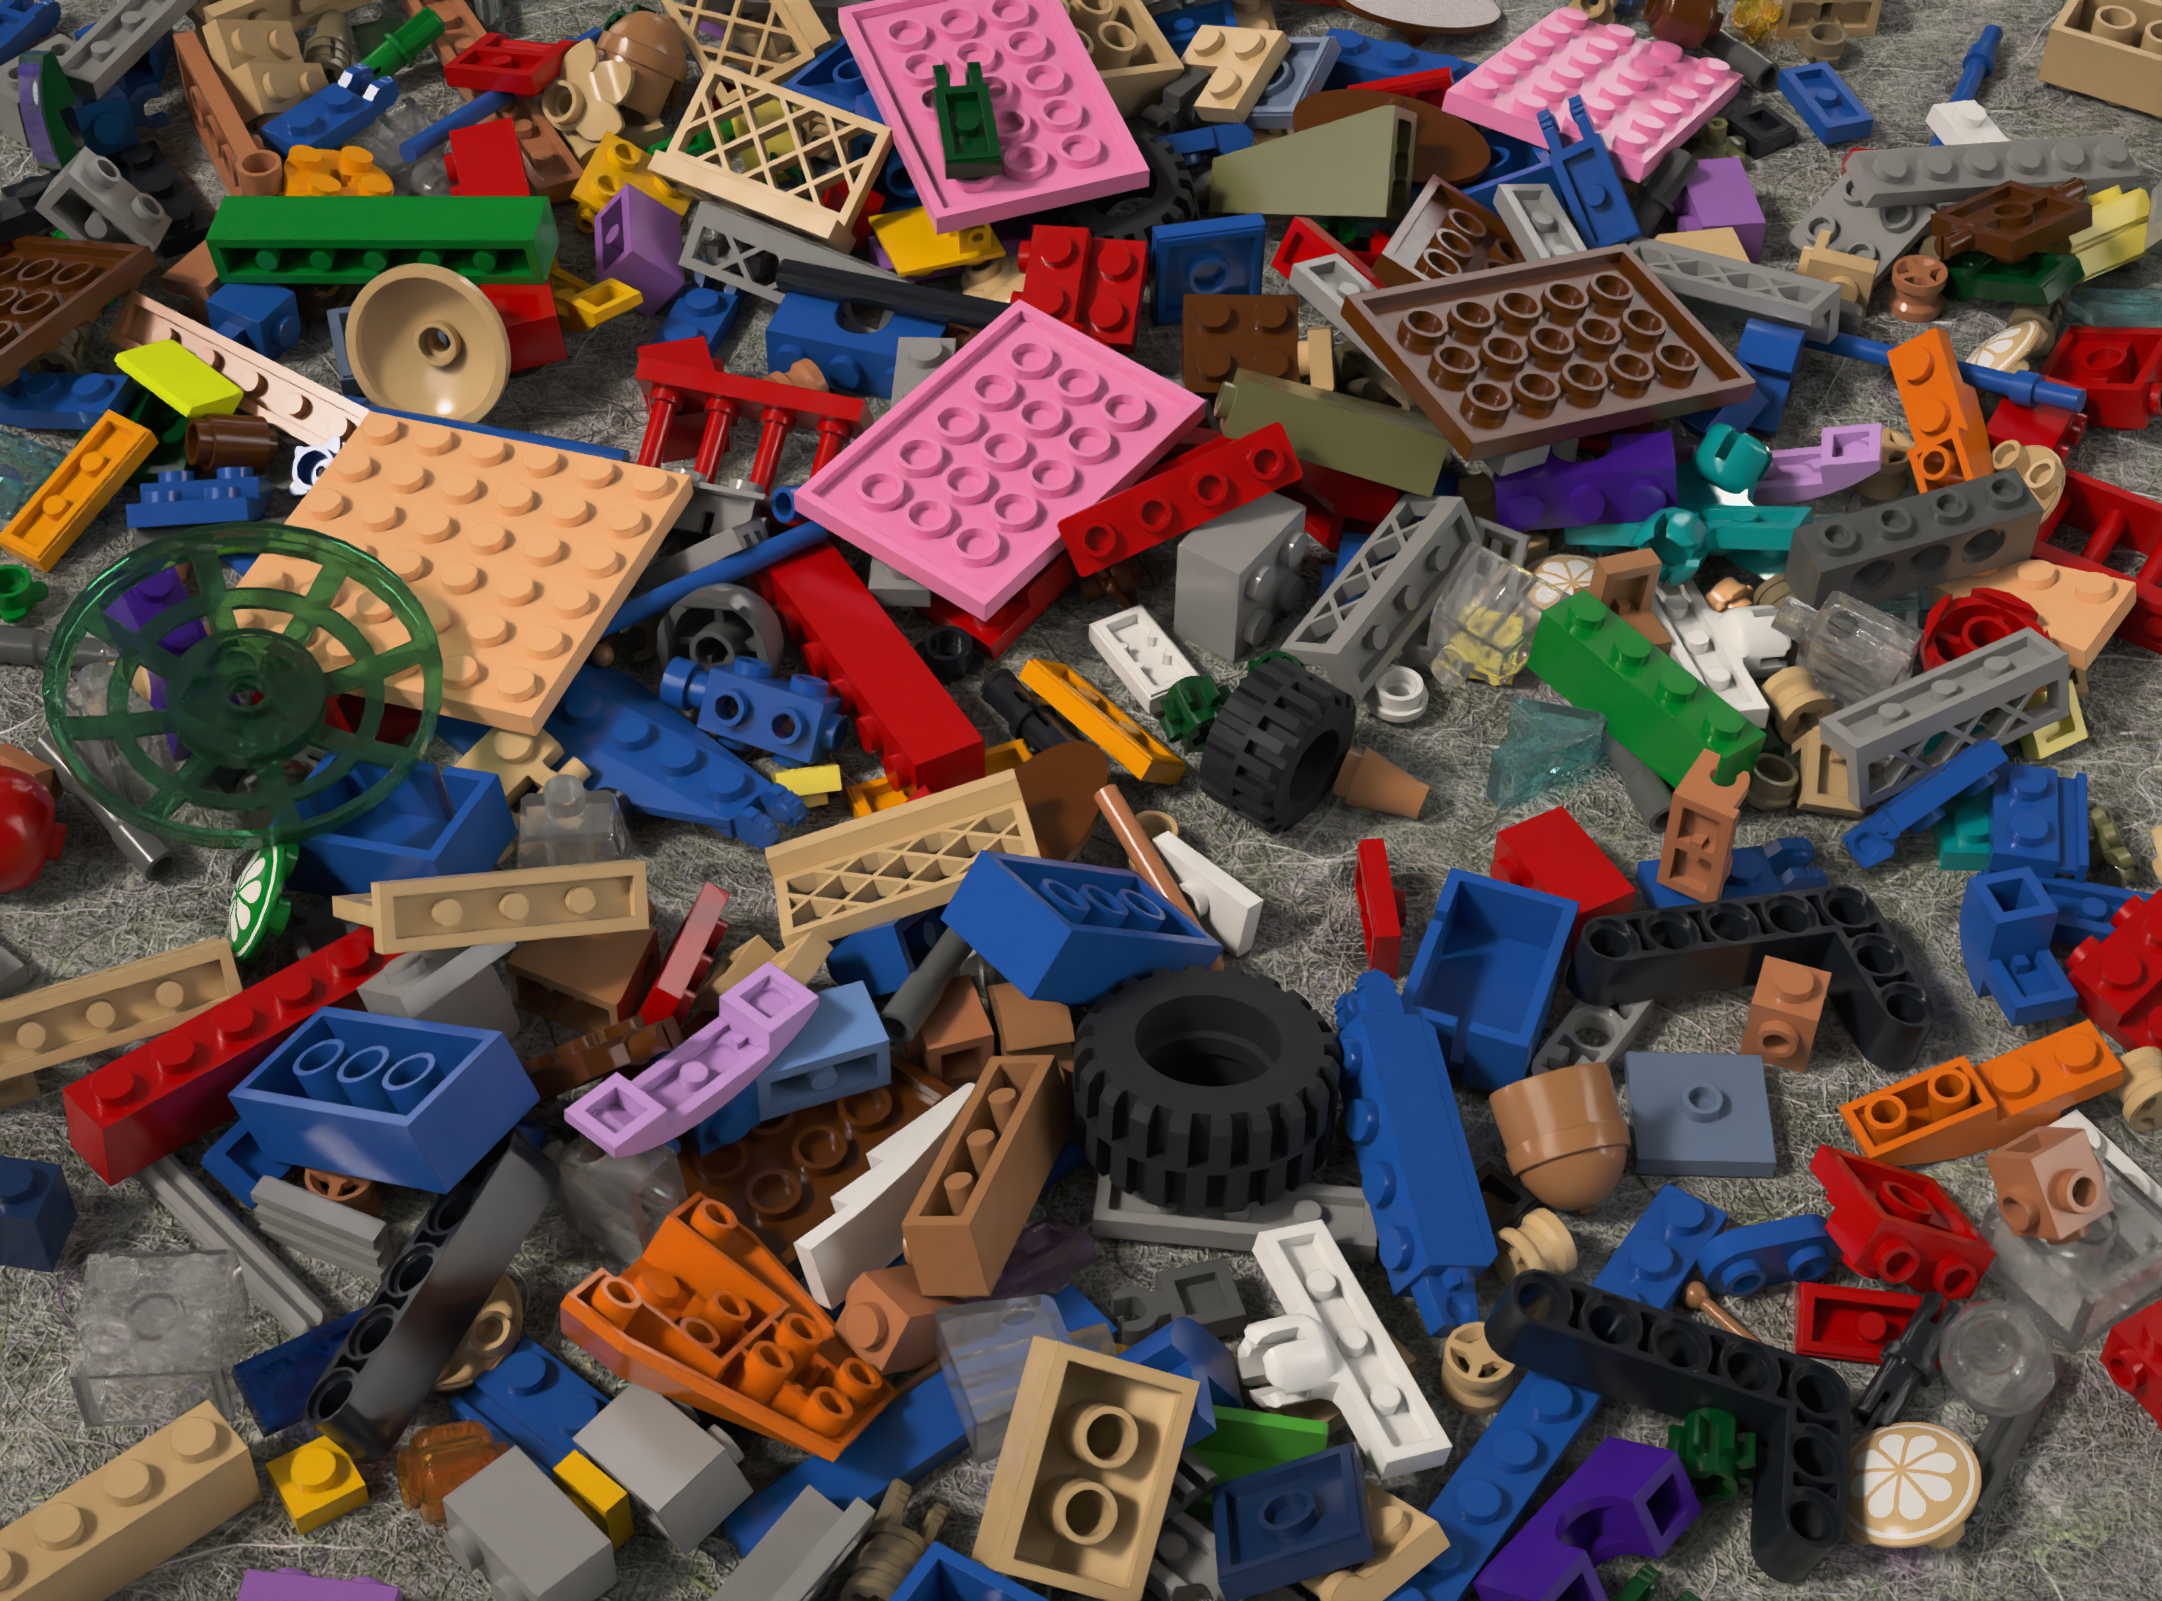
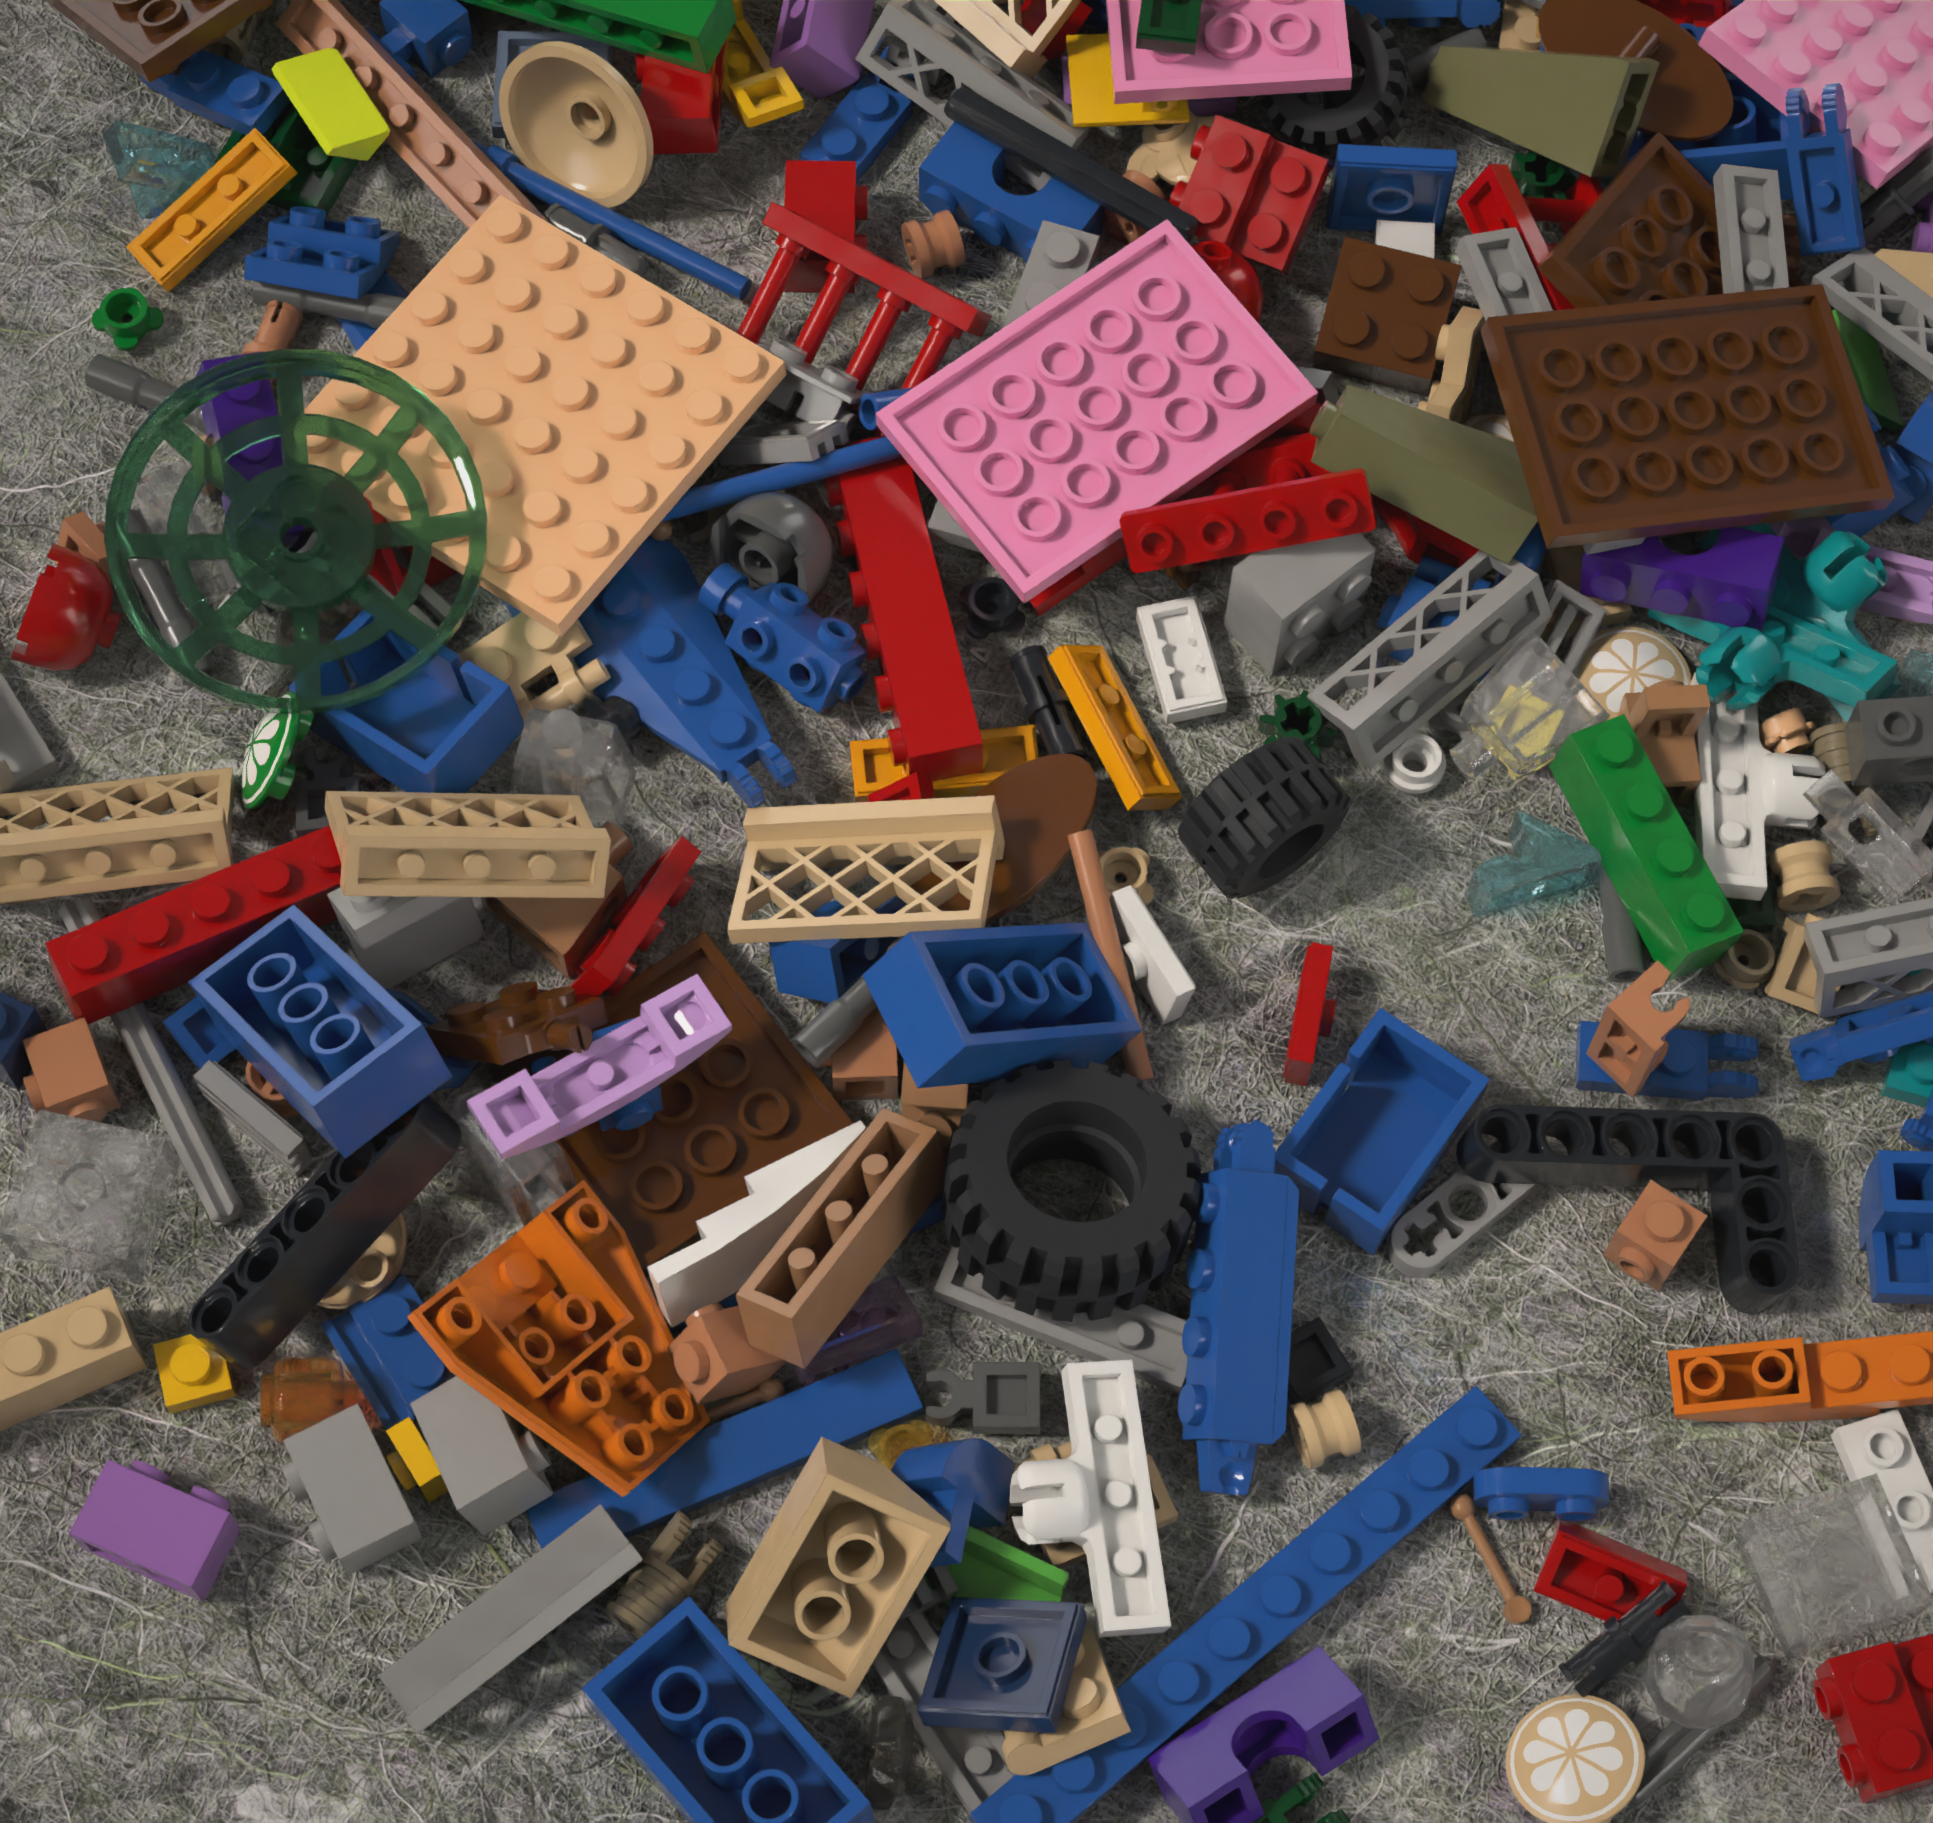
camera: 15 degrees right, 20 degrees up
reddish brown brick [185,413,278,475] -> none
clear blue plate [231,1306,366,1438] -> none
plate [288,435,343,497] -> none
tan slope [693,929,833,1012] -> none
medium blue brick [755,980,891,1121] -> none
light yellow plate [770,763,842,807] -> none
clear torso [934,1294,1117,1465] -> none
dark green gear [1159,675,1232,752] -> none
medium nougat cone [1332,747,1431,820] -> none
tan wheel [1439,1322,1516,1416] -> none
black beam [1484,1269,1851,1584] -> none
medium nougat helmet [1489,1062,1631,1216] -> none
red brick [1490,806,1636,959] -> none
sand blue plate [1623,1052,1777,1178] -> none
dark green gear [1666,1407,1757,1502] -> none
red plate [1809,1144,1997,1300] -> none
nougat brick [1984,1126,2114,1245] -> none
none -> nougat brick [22,1017,121,1130]

